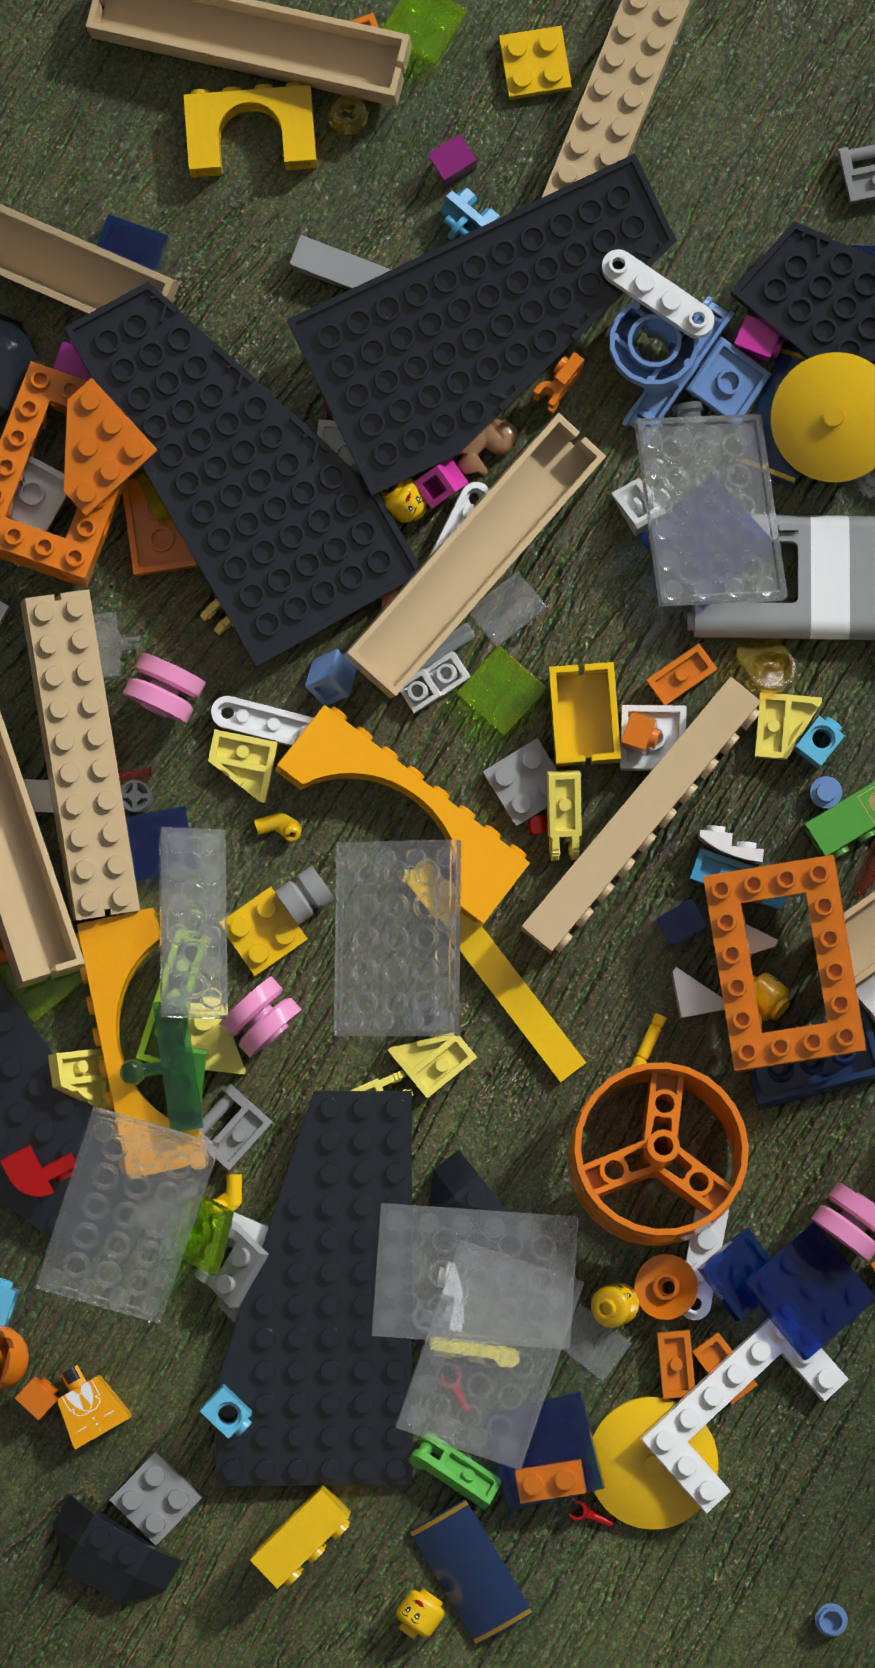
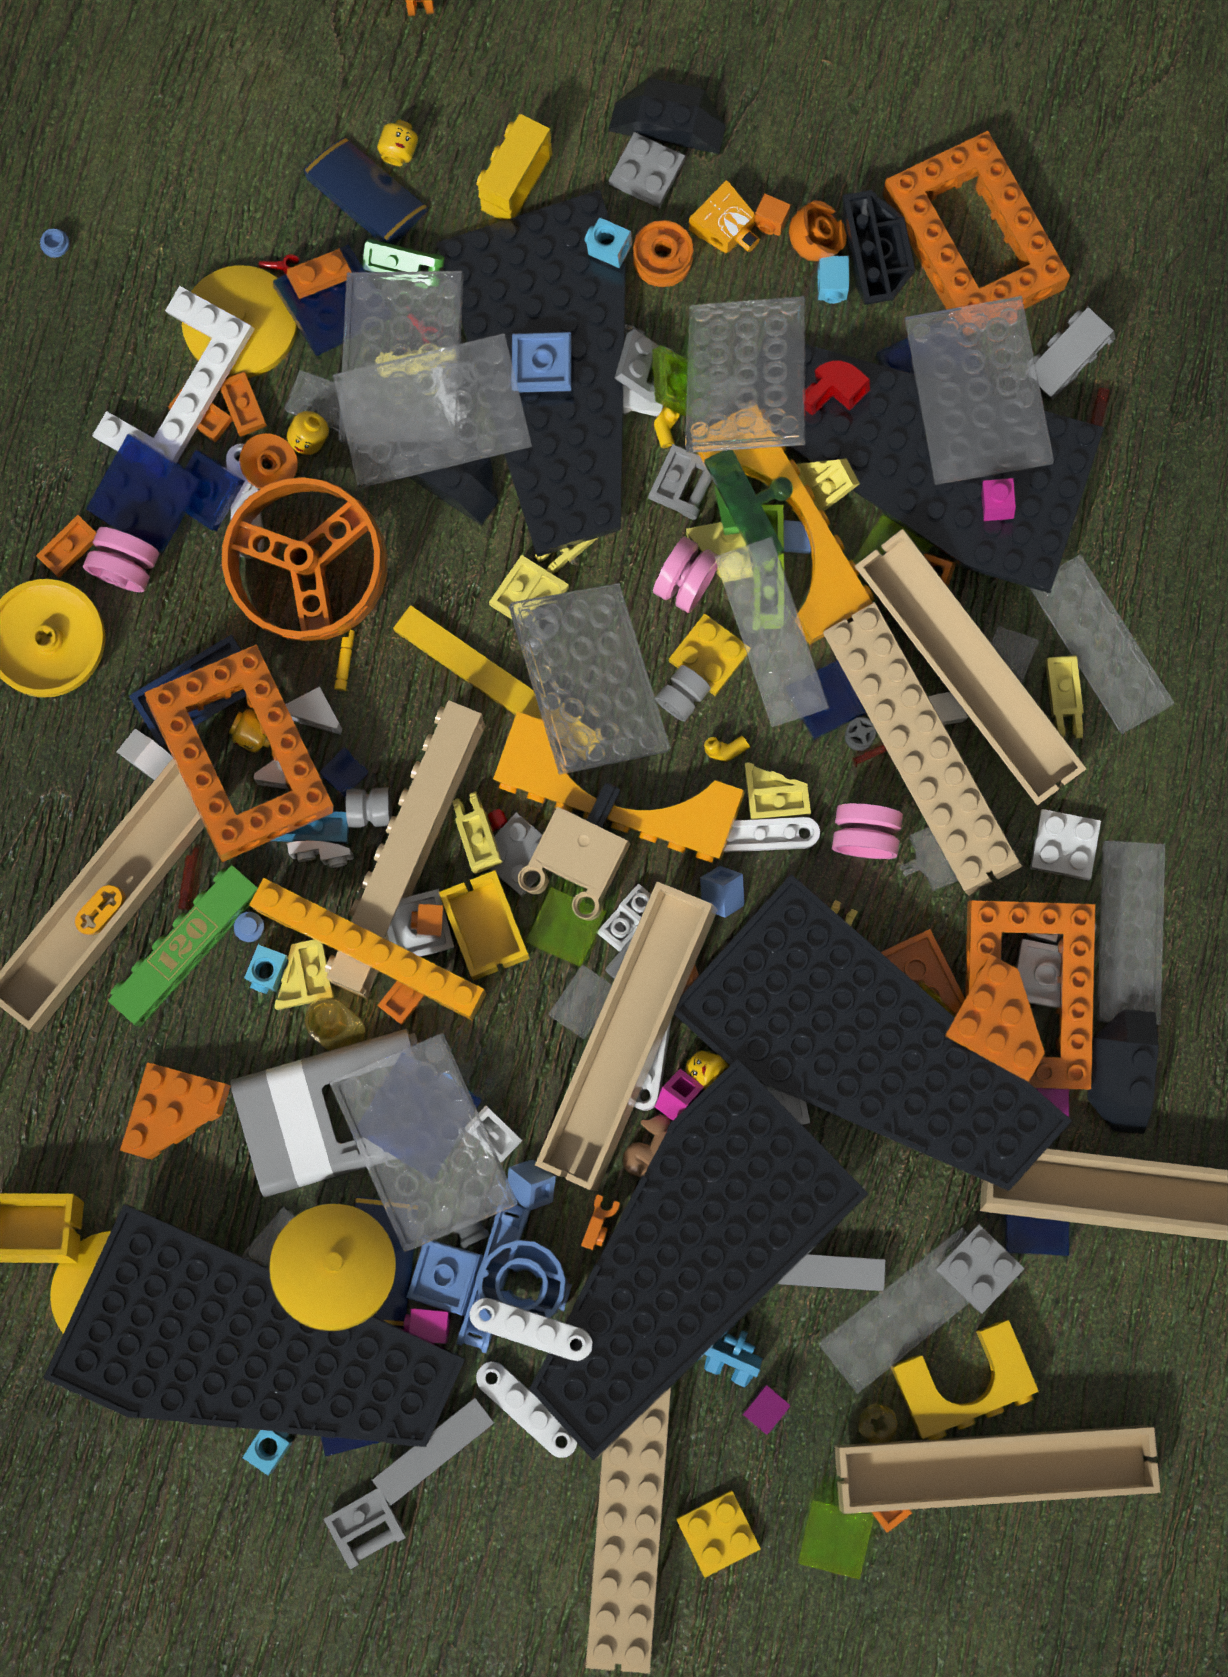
camera: 160 degrees right, 5 degrees down
none -> light orange arch [249,878,486,1021]
none -> light grey wheel [346,787,392,828]
none -> light grey slope [372,1398,494,1506]
none -> white plate [476,1362,577,1458]
none -> medium blue panel [506,1160,556,1211]
none -> medium blue plate [512,332,571,393]
none -> tan piece [518,783,630,921]
none -> orange wheel [633,220,693,287]
none -> medium blue tile [784,520,811,554]
none -> clear plate [817,1227,969,1394]
none -> light grey plate [935,1224,1025,1314]

